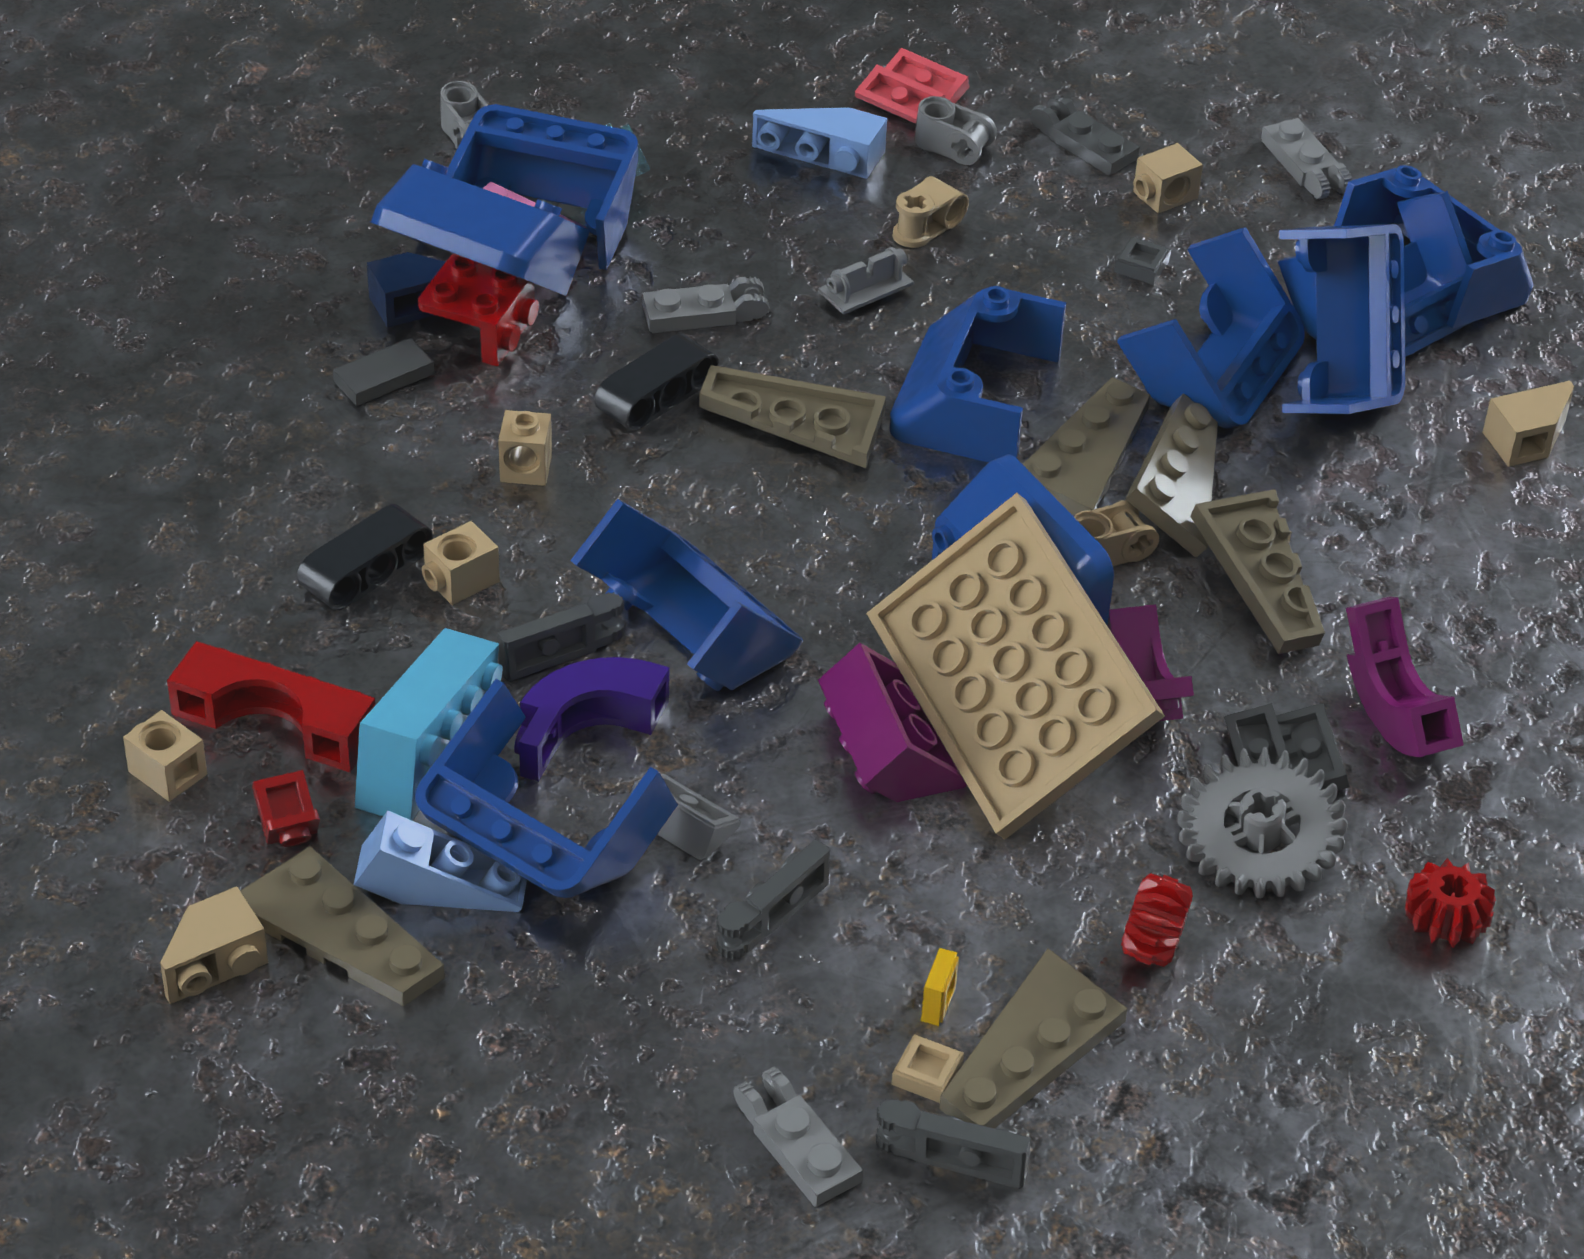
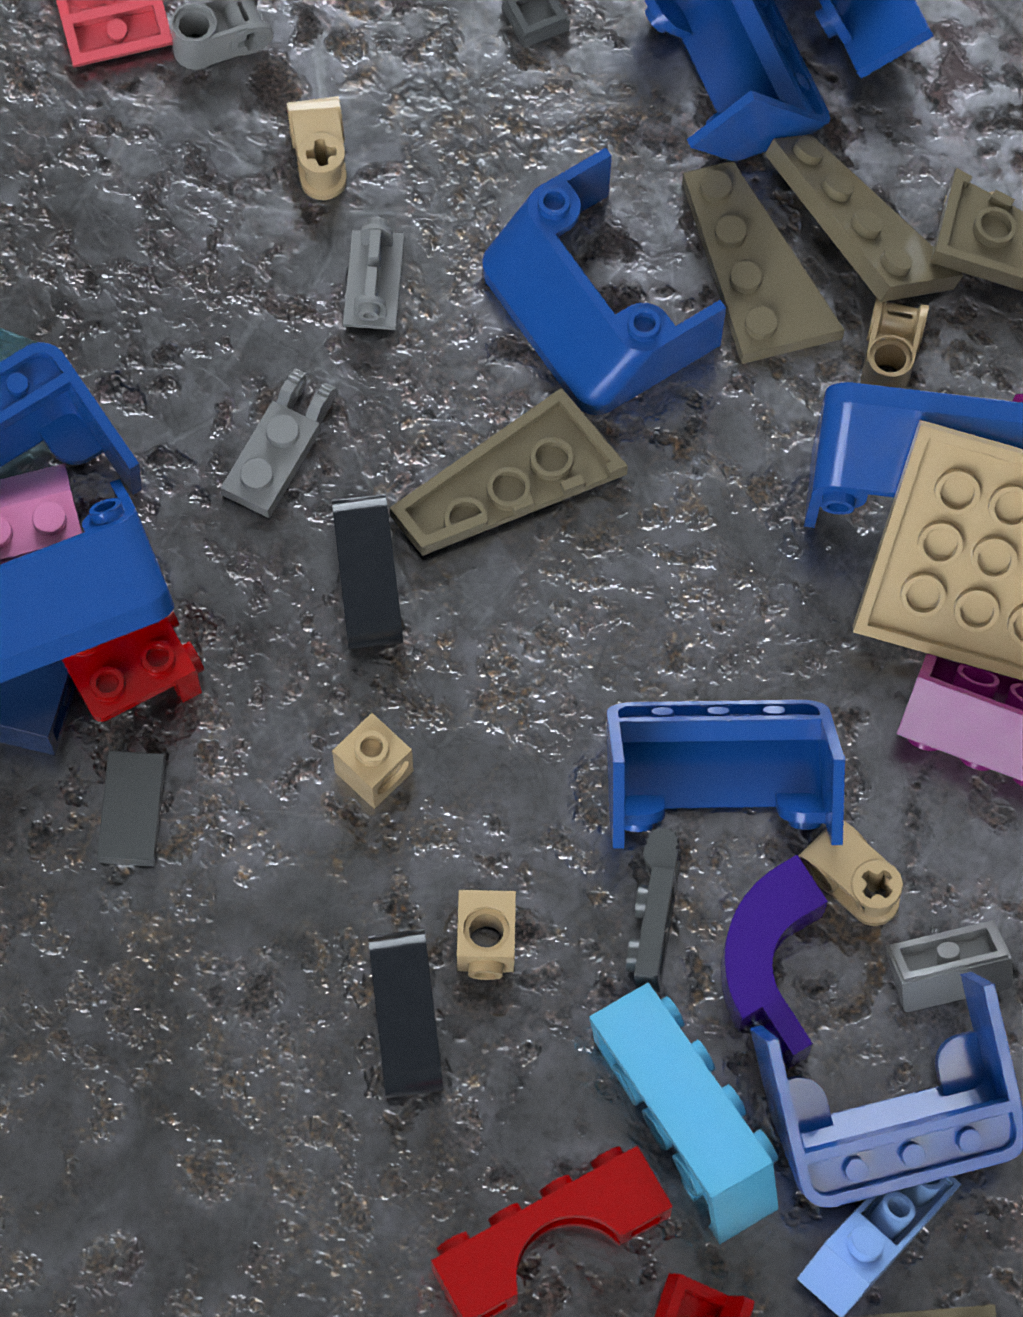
camera: 50 degrees left, 25 degrees up
light blue slope [752,107,887,179] -> none
none -> tan piece [798,821,903,926]

